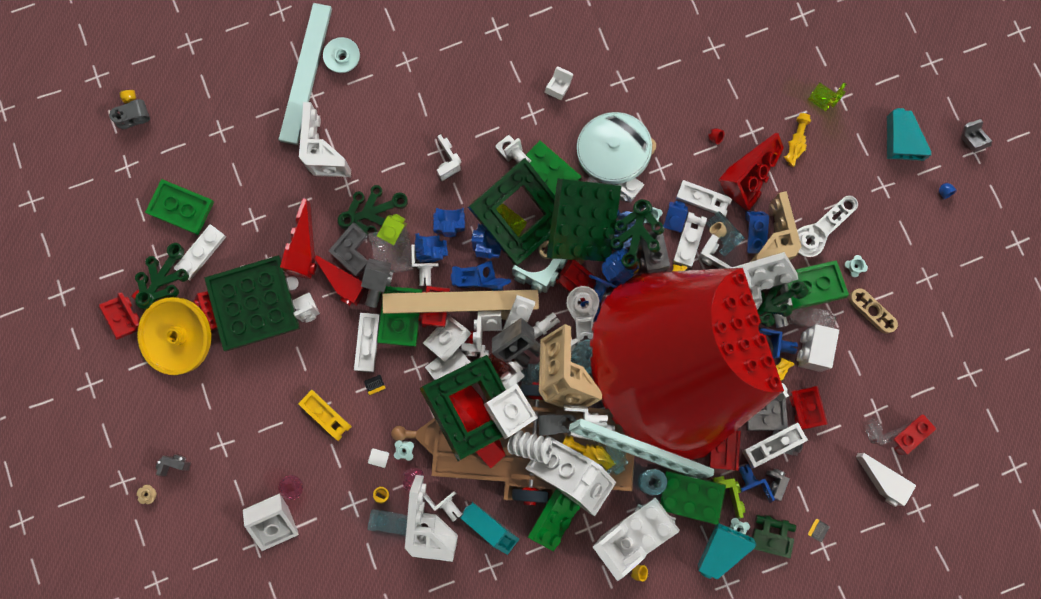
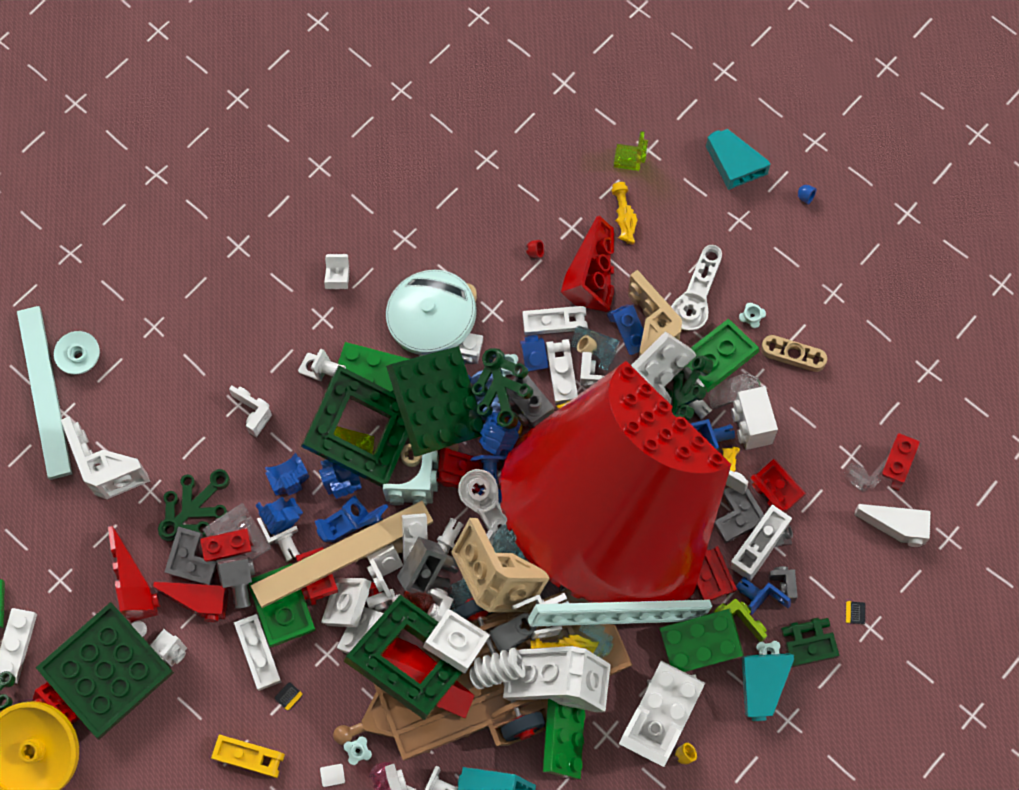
camera: 25 degrees left, 10 degrees down
lime bracket [377,214,407,245] -> none
clear light blue piece [638,469,667,495] -> none
flat silver bracket [961,119,992,153] -> none
none -> red bracket [200,528,253,562]

